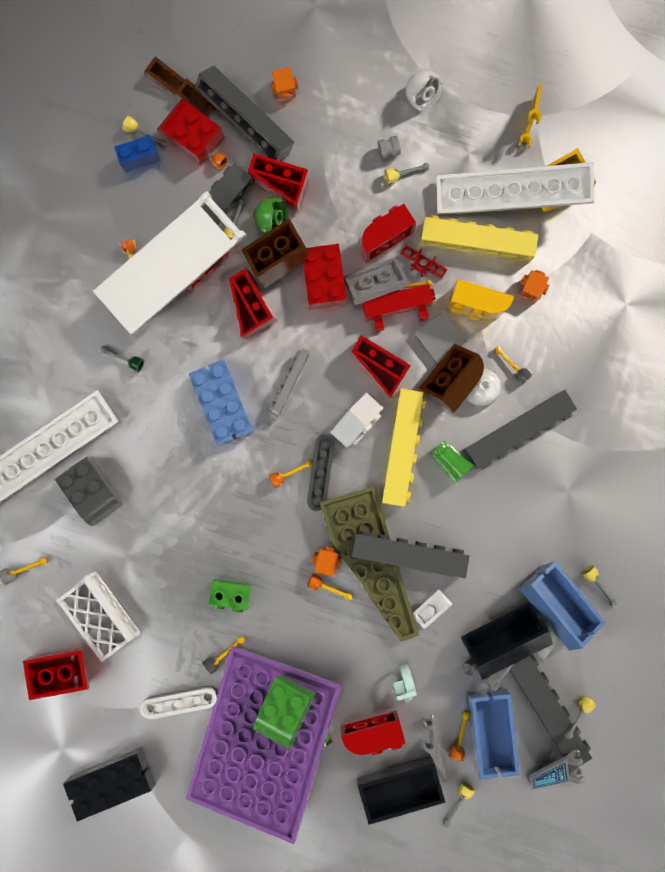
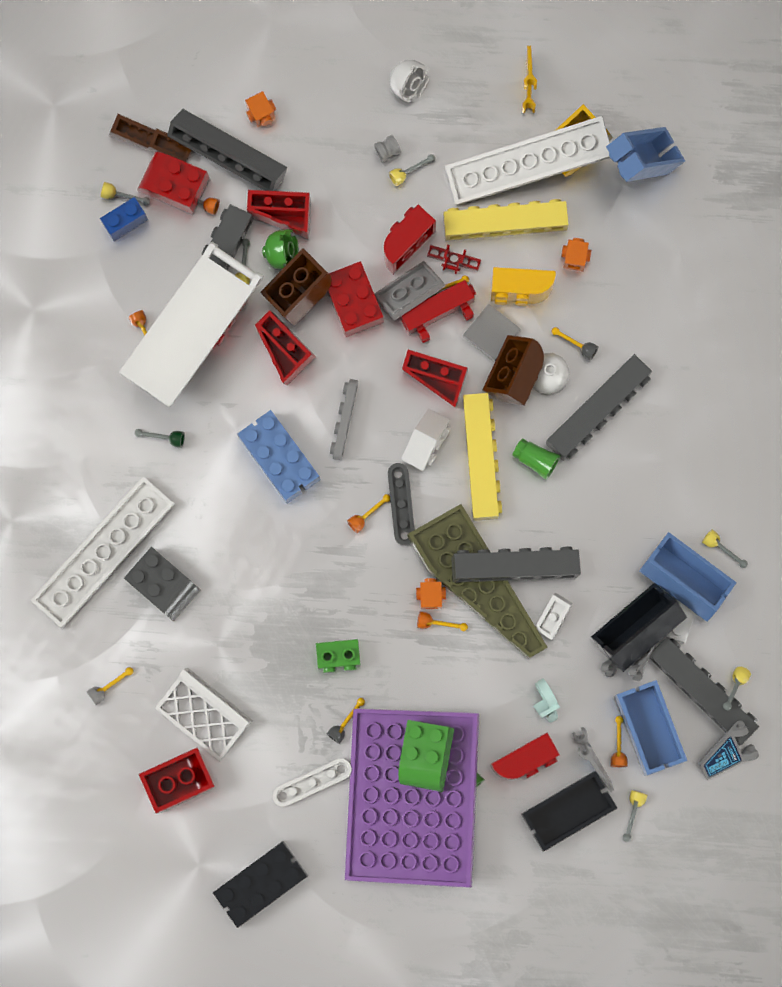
camera: 15 degrees left, 5 degrees down
none -> medium blue piece [606,127,685,182]

